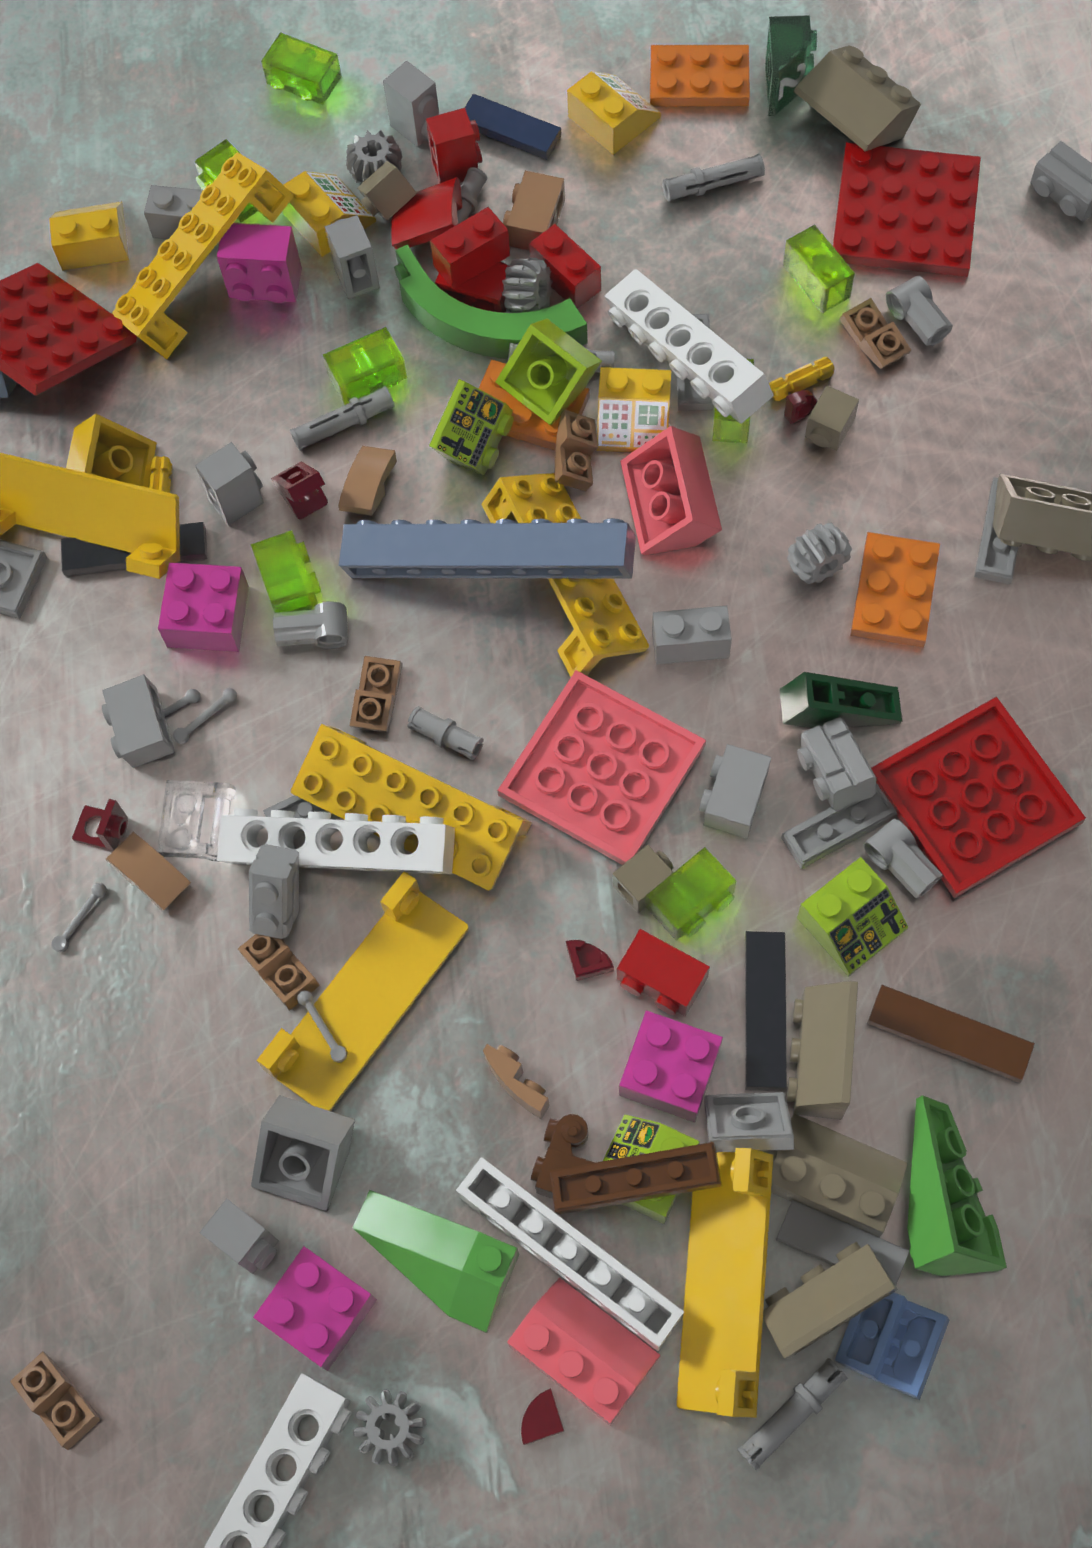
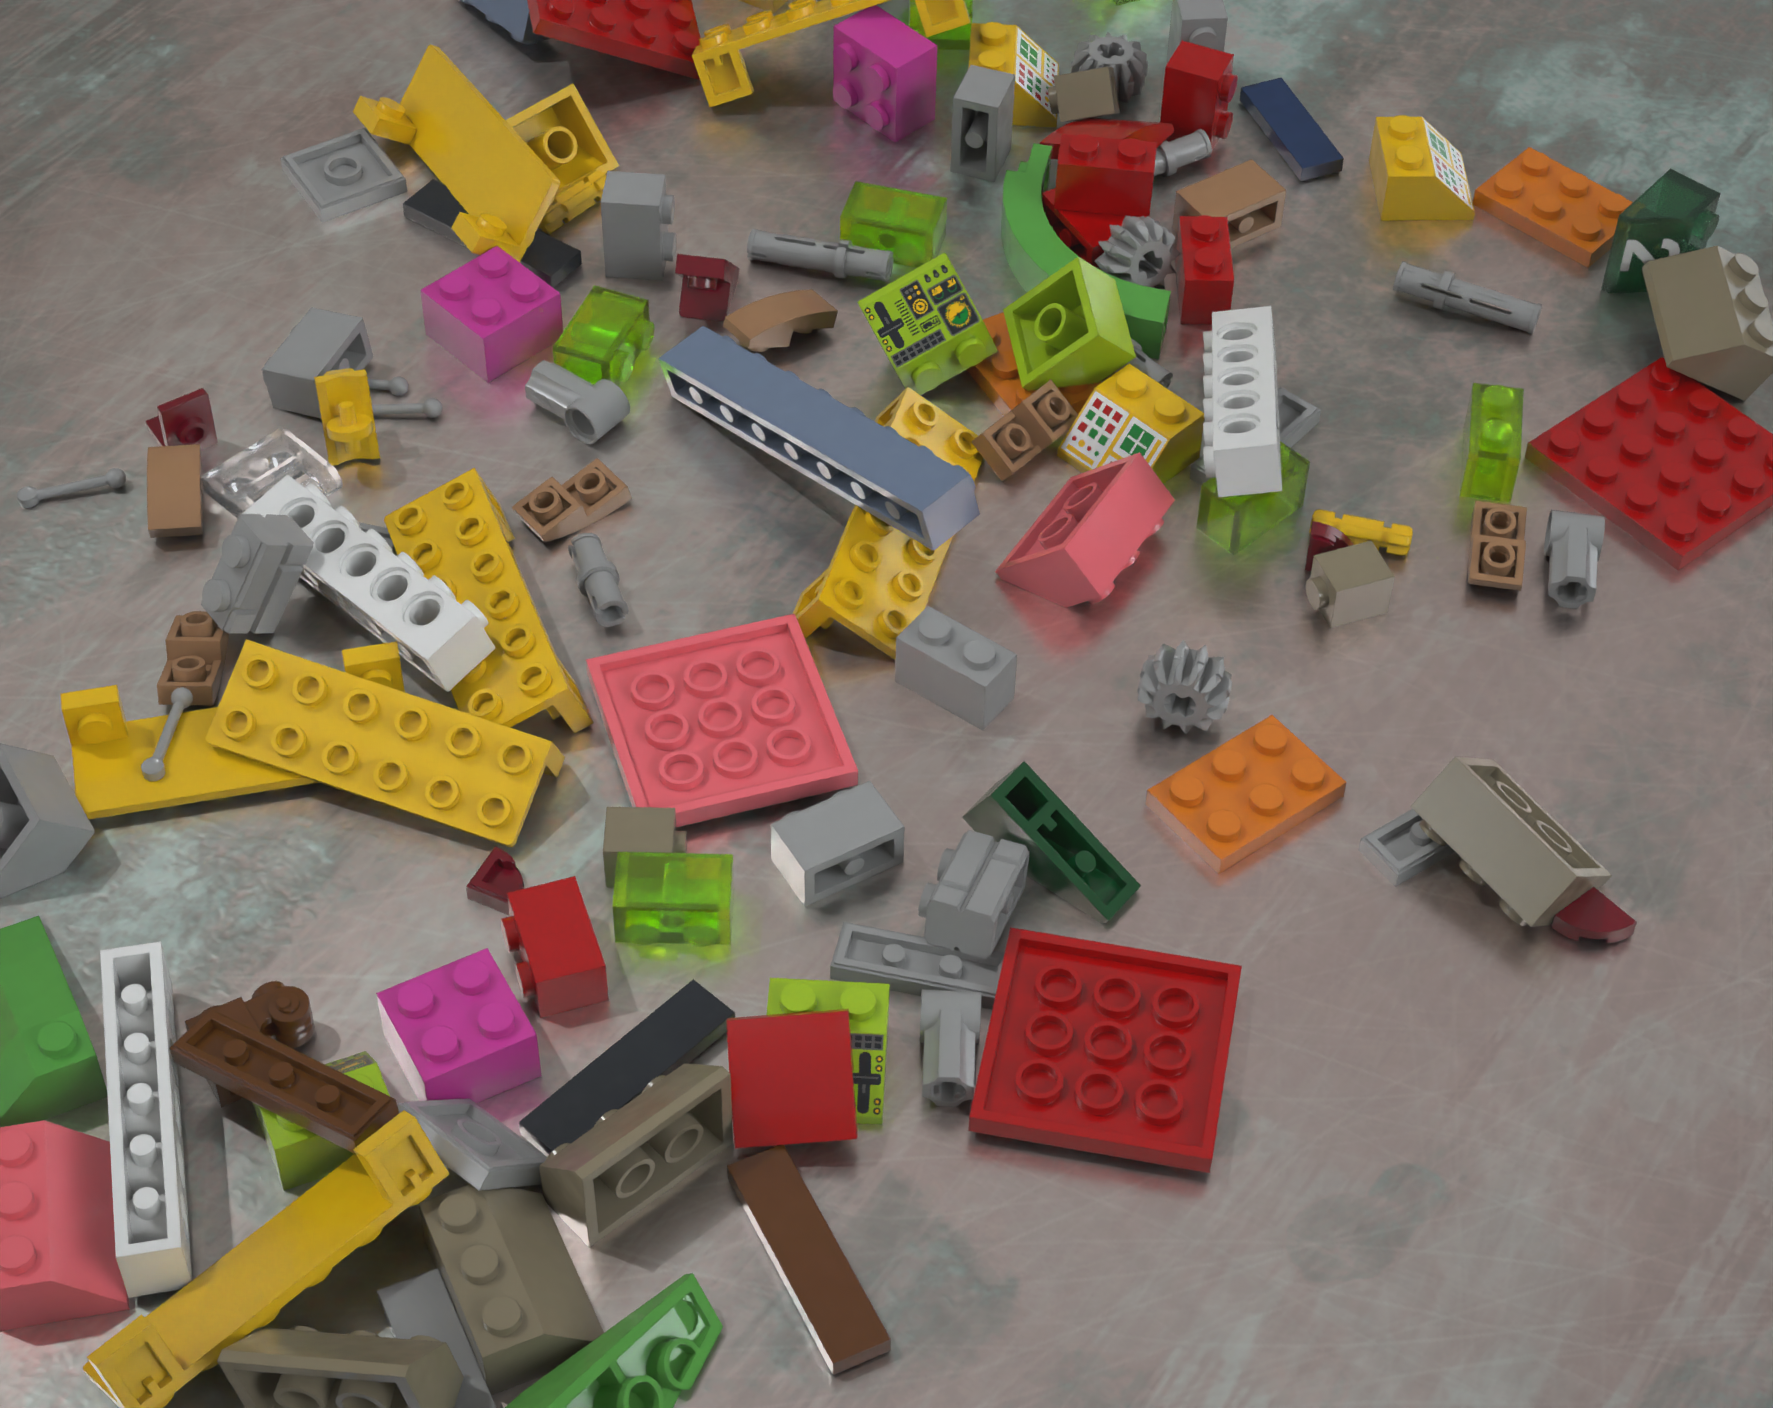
camera: 35 degrees right, 20 degrees down
medium nougat slope [483,1044,549,1120] -> none
none -> yellow bracket [205,639,565,847]
none -> yellow hips [314,368,380,466]
none -> red slope [727,1009,858,1149]

